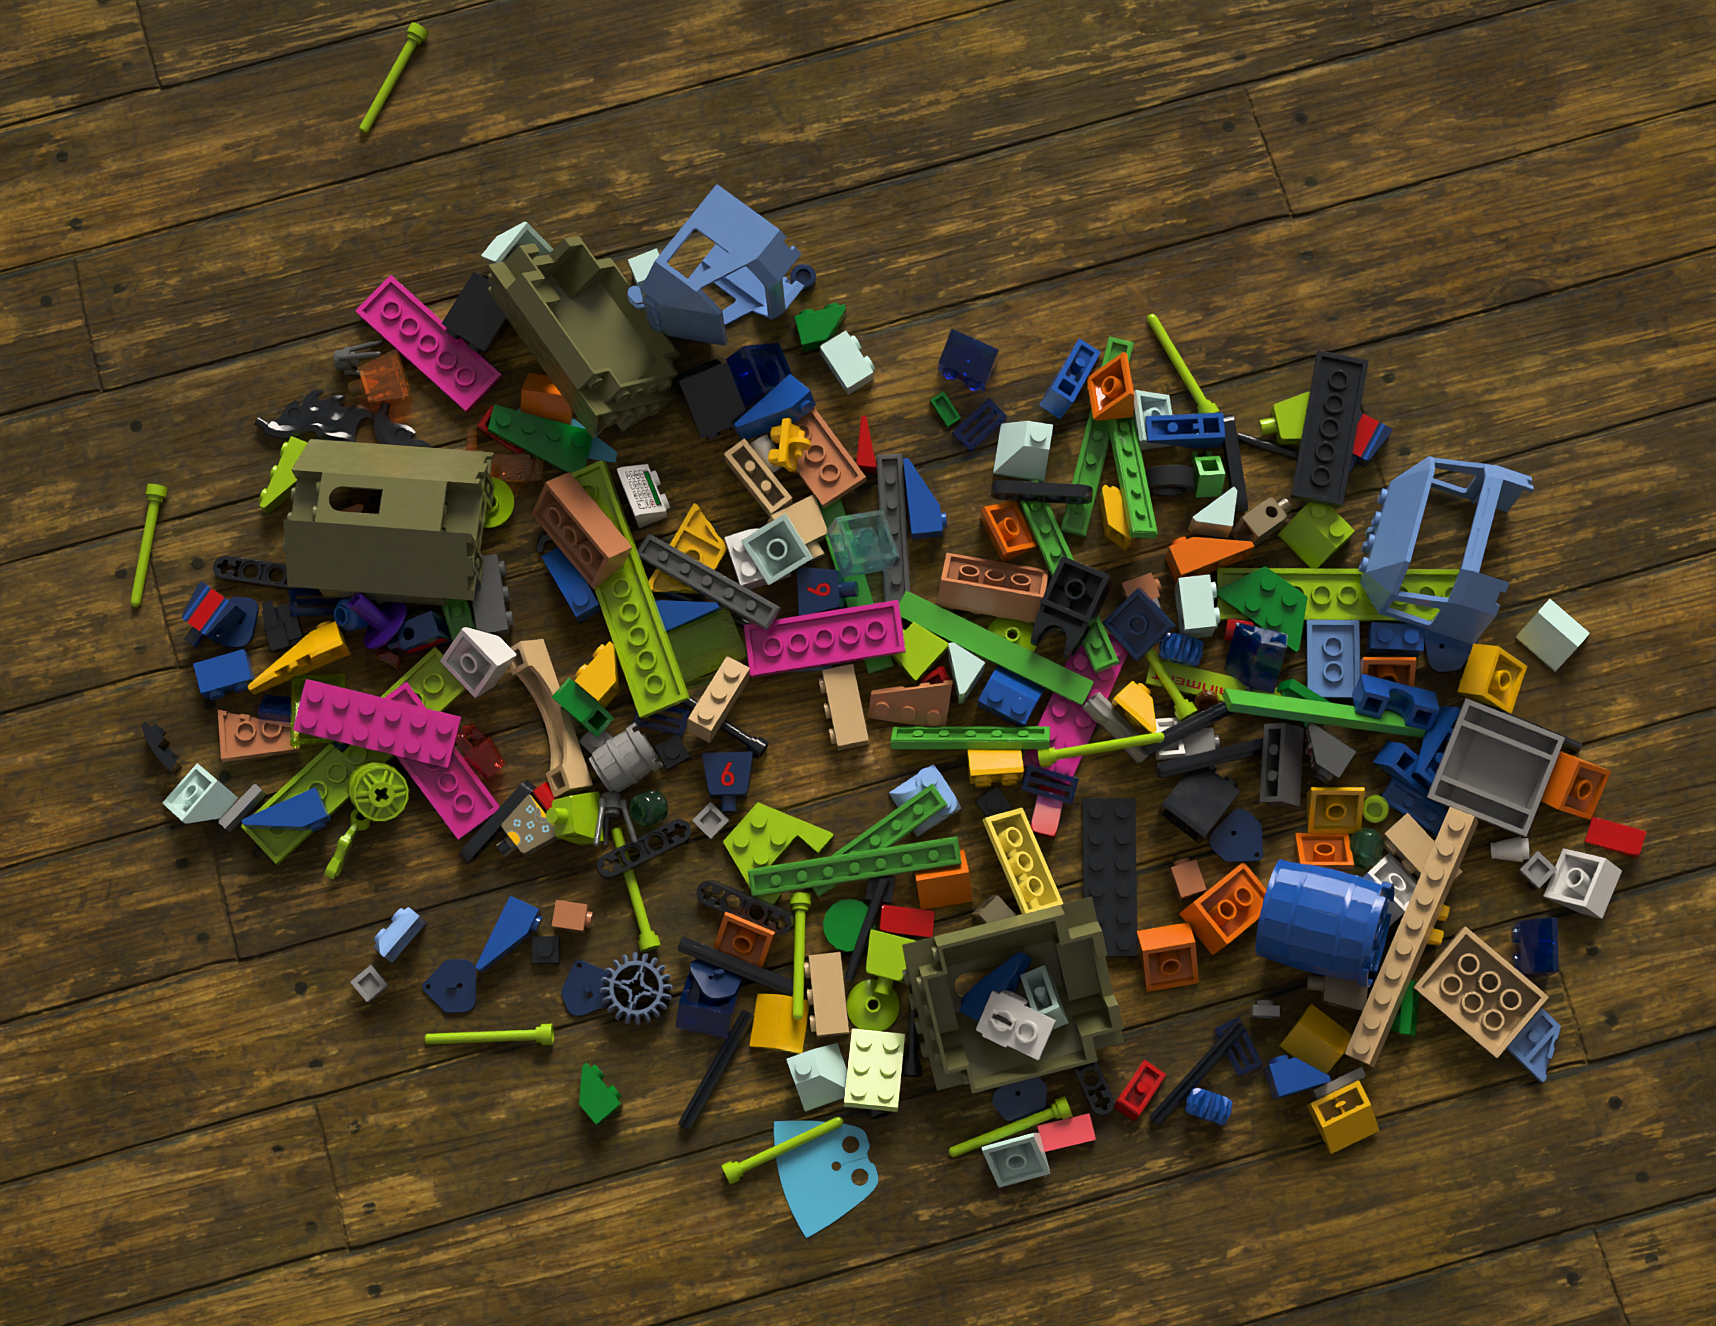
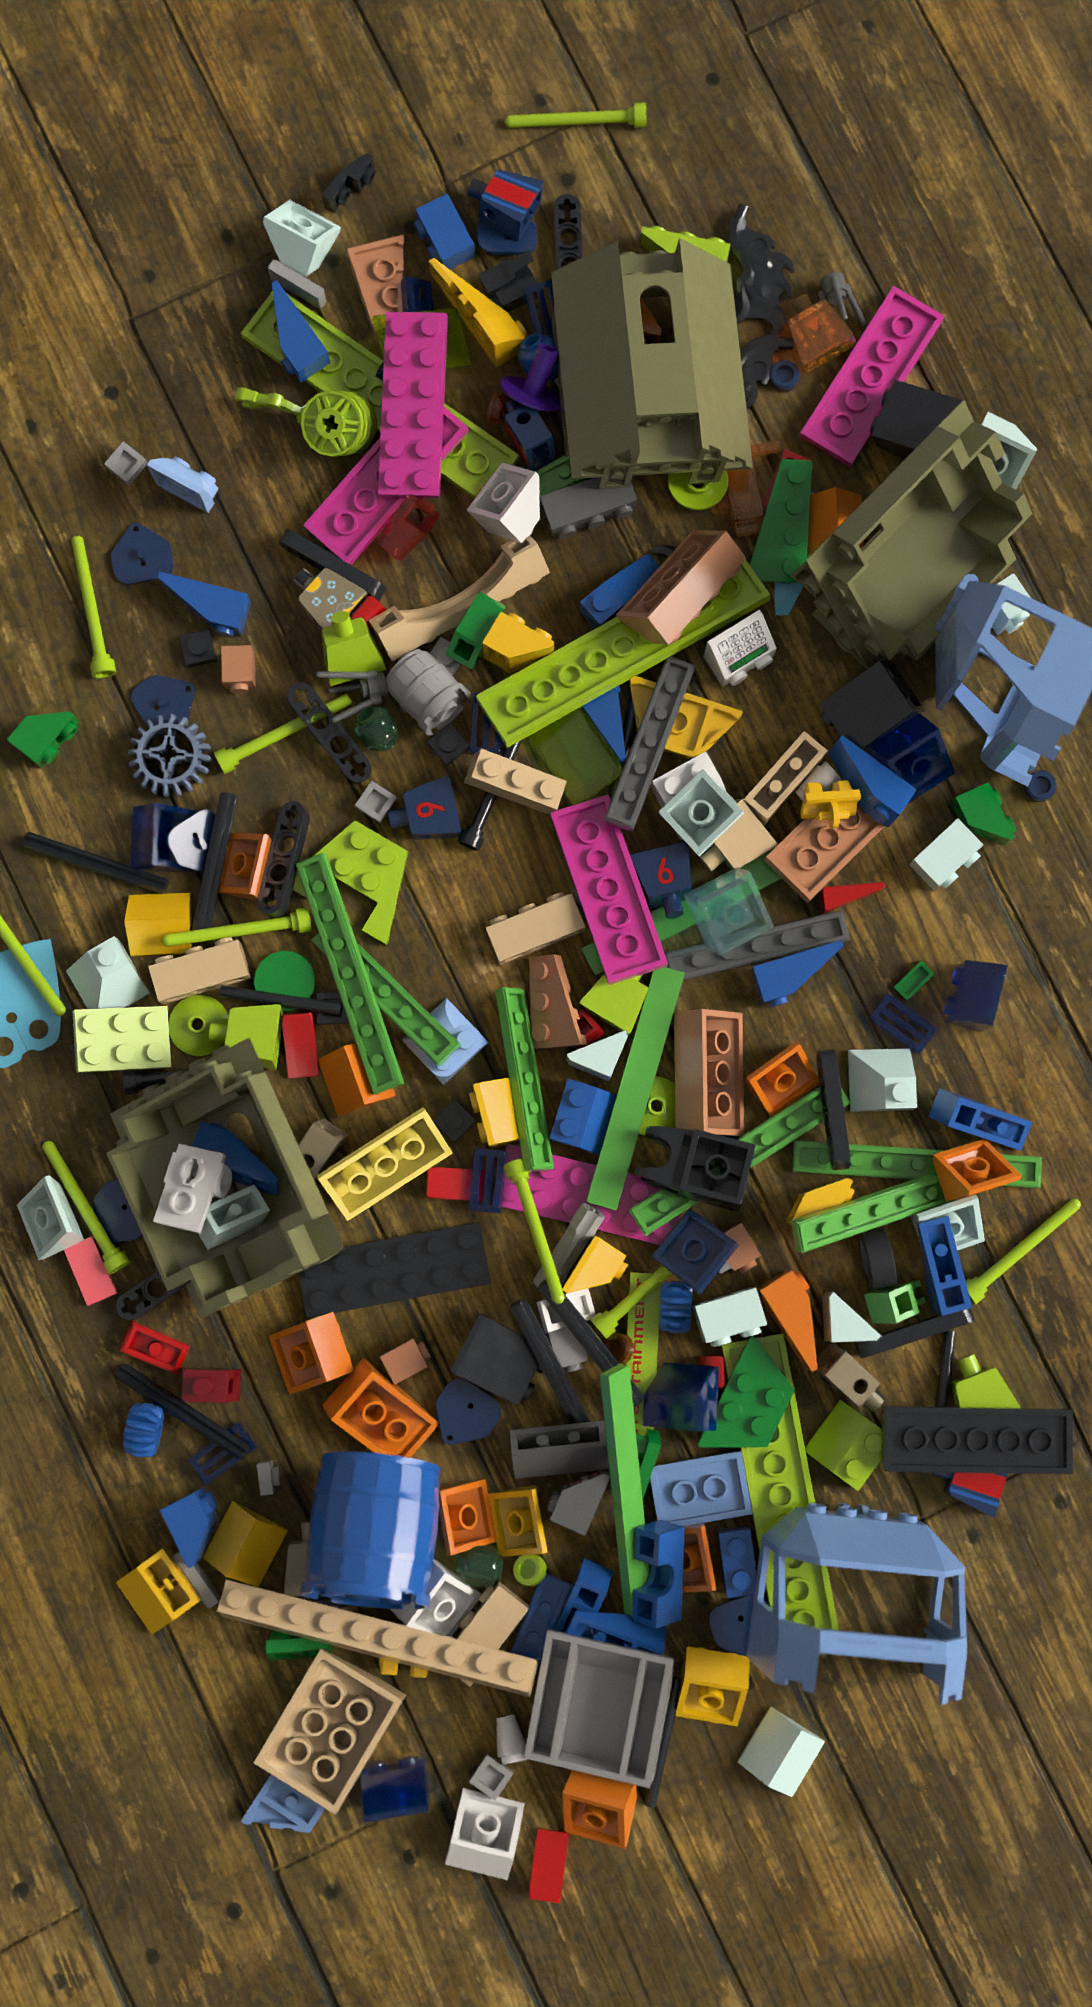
camera: 75 degrees right, 5 degrees up
none -> dark red torso [180,1367,242,1403]
none -> dark blue tile [769,360,800,393]

